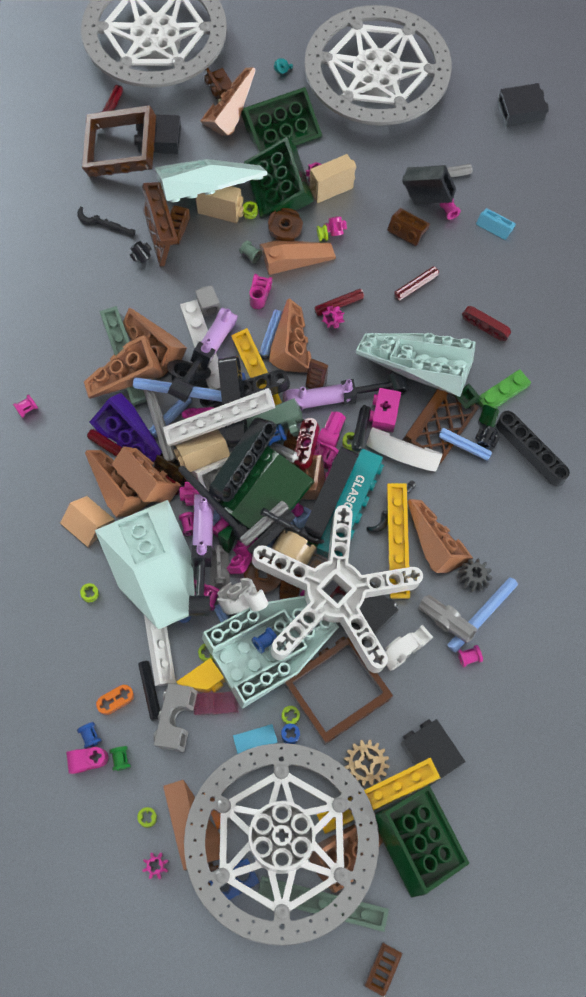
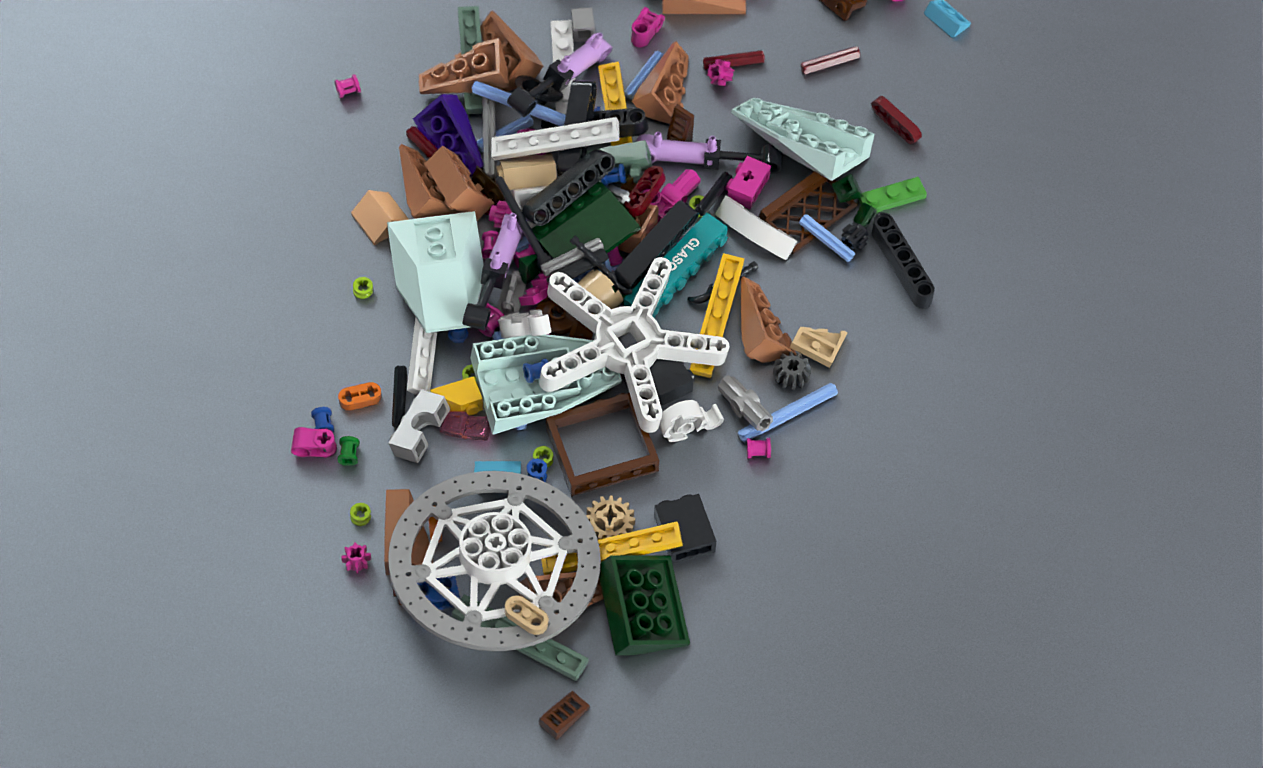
camera: 15 degrees right, 10 degrees down
none -> tan plate [505,596,549,635]
none -> tan wing [790,327,848,368]

